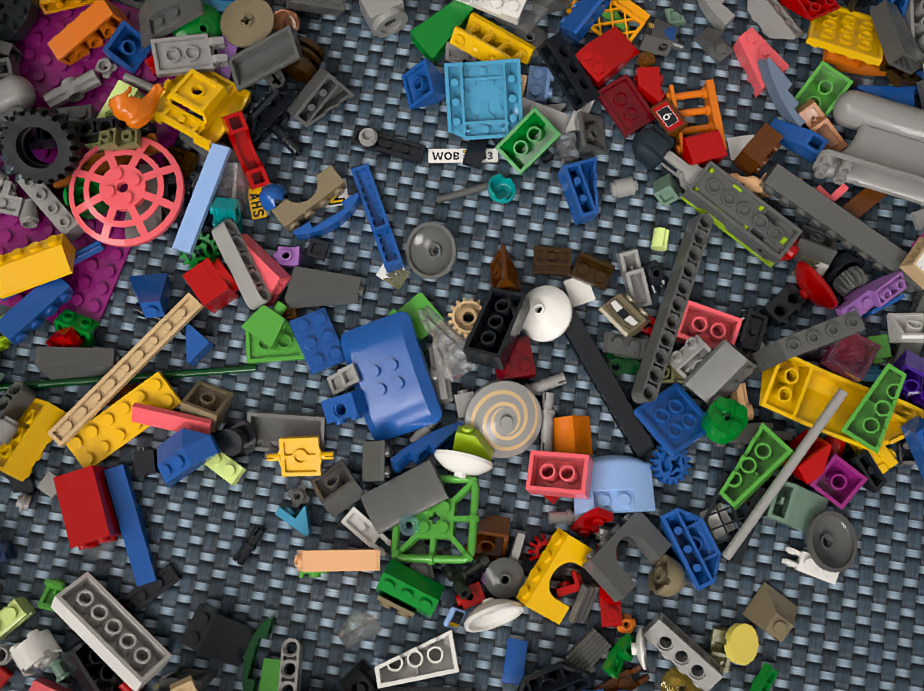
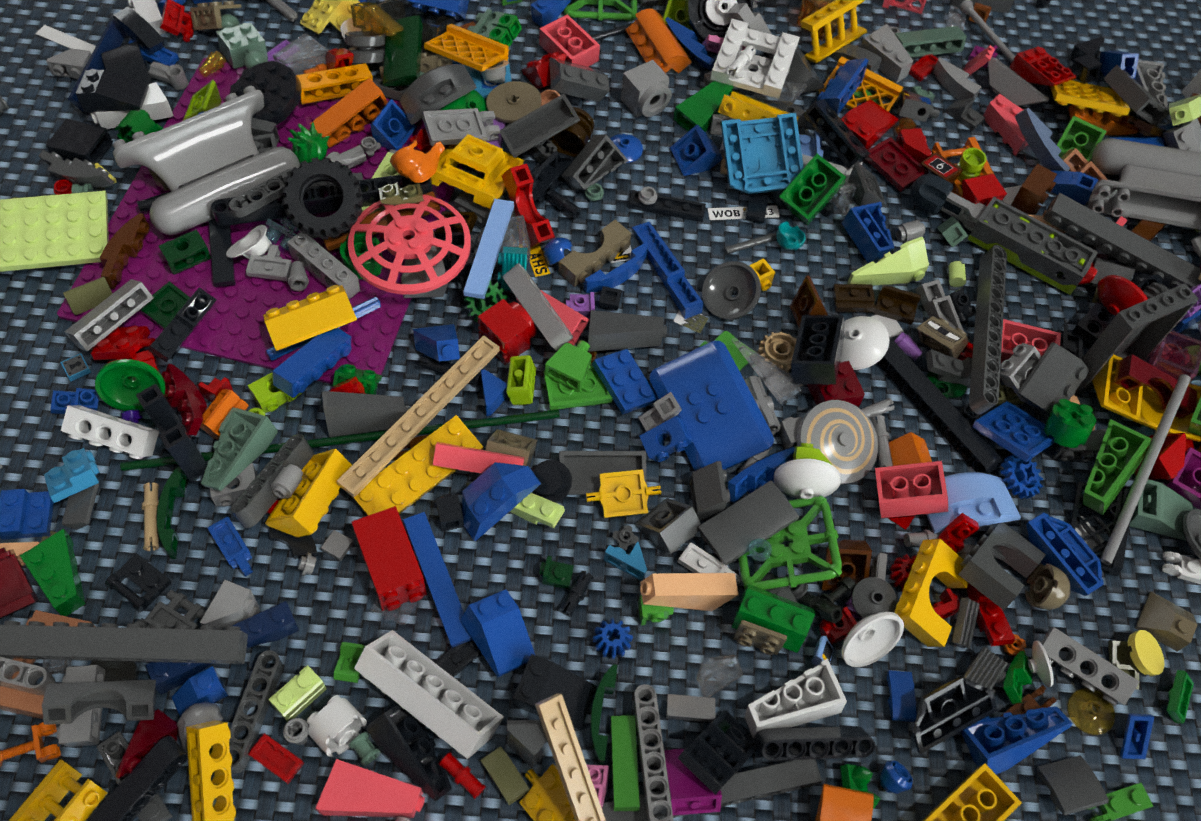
camera: 15 degrees left, 20 degrees down
none -> green hair [288,122,330,165]
none -> blue slope [460,589,535,677]
none -> lime brick [506,355,536,405]
none -> dark green bracket [539,555,574,589]
none -> sand green plate [585,183,604,201]
none -> blue gear [593,618,633,659]
none -> blue dish [610,134,643,163]
none -> light grey slope [666,694,715,722]
none -> yellow brick [749,258,775,291]
none -> yellowish green wedge [847,237,929,286]
none -> medium lavender cone [894,332,923,360]
none -> lime wheel [957,148,987,182]
none -> dark red arch [1114,354,1198,418]

